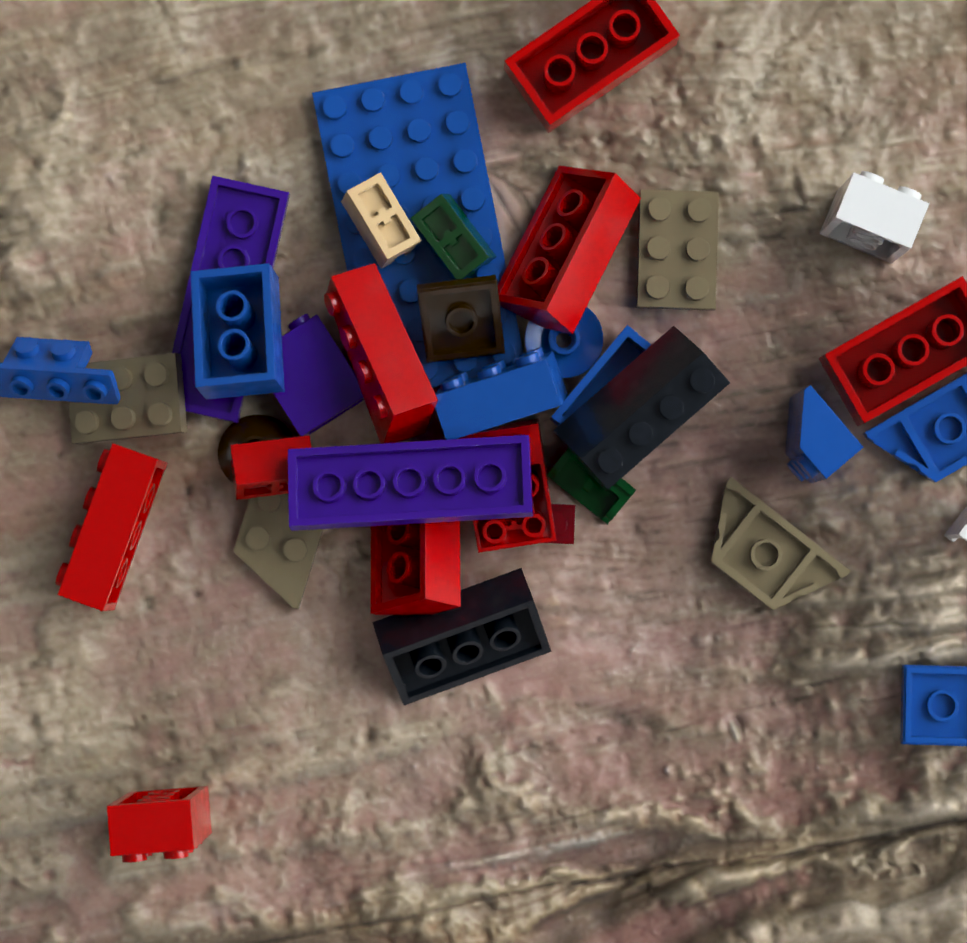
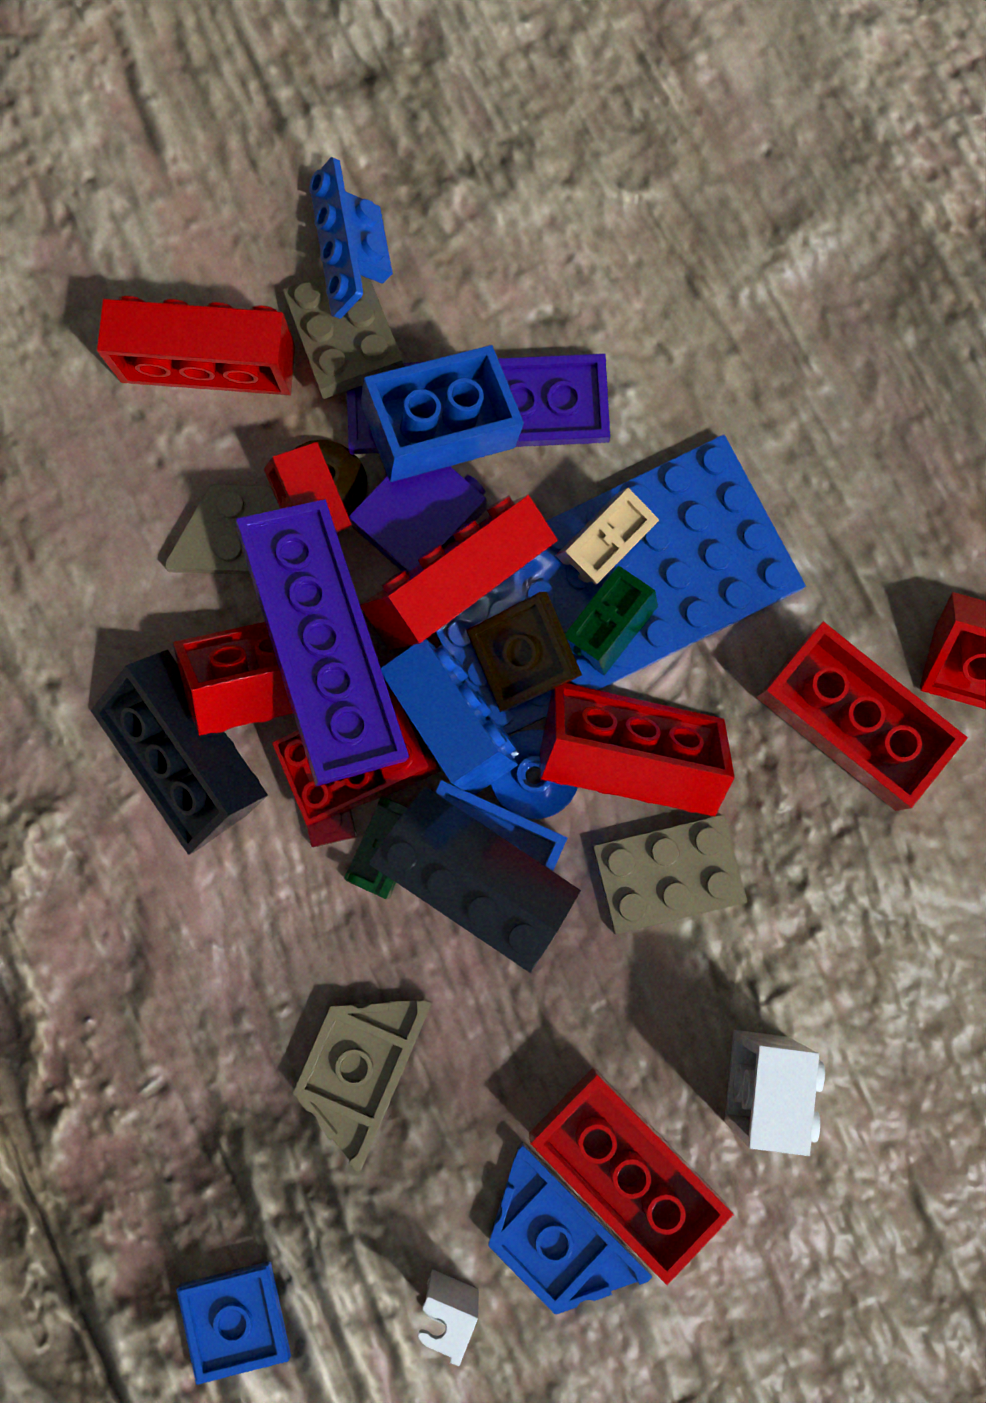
camera: 75 degrees right, 5 degrees down
blue slope [785,385,864,483] -> none

